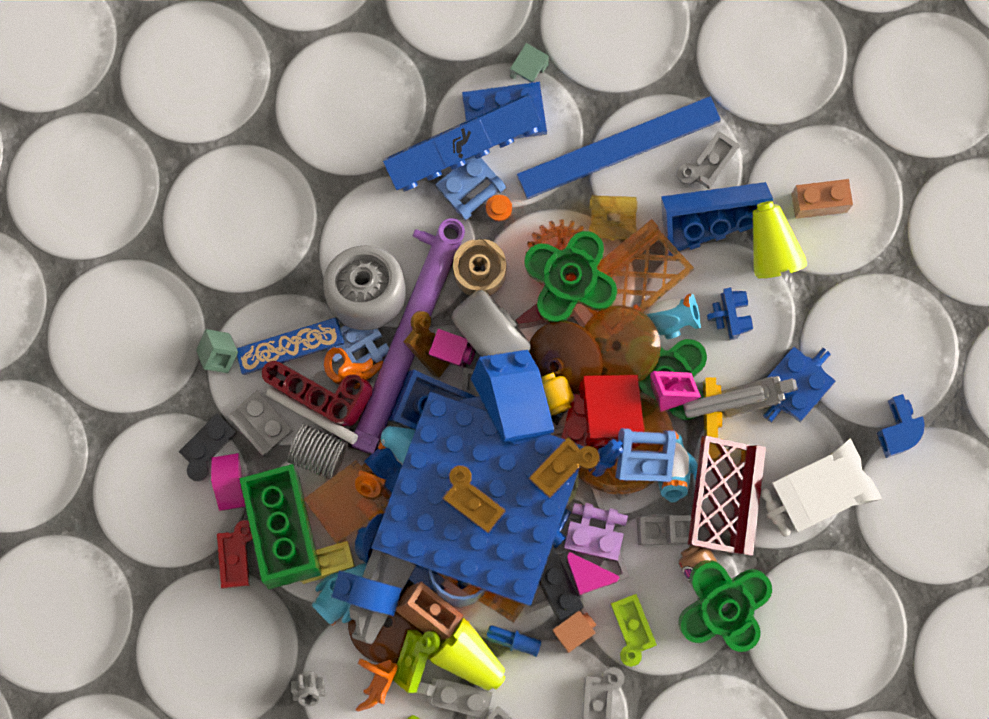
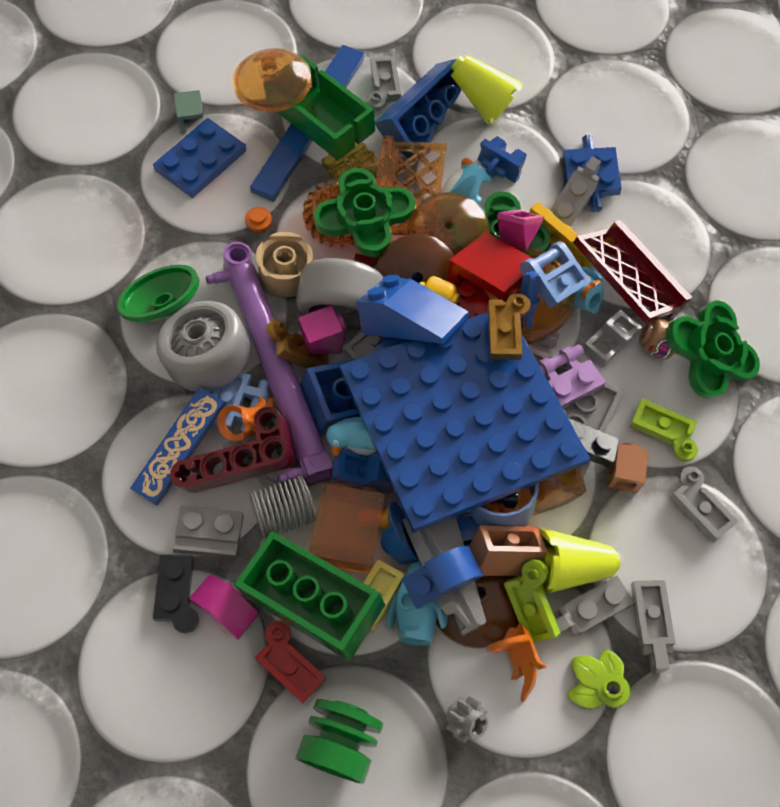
camera: 50 degrees left, 15 degrees down
sand green panel [196,329,238,373] -> none
white bar [266,387,358,444] -> none
orange plate [355,470,386,498] -> none
blue brick [383,93,542,192] -> none
medium blue plate [436,156,506,221] -> none
pearl gold hinge [443,465,505,533] -> none
blue axle [486,625,542,657] -> none
dark pink slope [566,552,620,596] -> none
light grey axle [684,385,765,418] -> none
white piece [761,438,882,537] -> none
nougat brick [791,179,853,219] -> none
blue brick [877,394,925,458] -> none
none -> green dish [117,265,199,323]
none -> clear orange dish [233,48,312,112]
none -> green piece [264,55,376,161]
none -> green wheel [295,699,384,784]

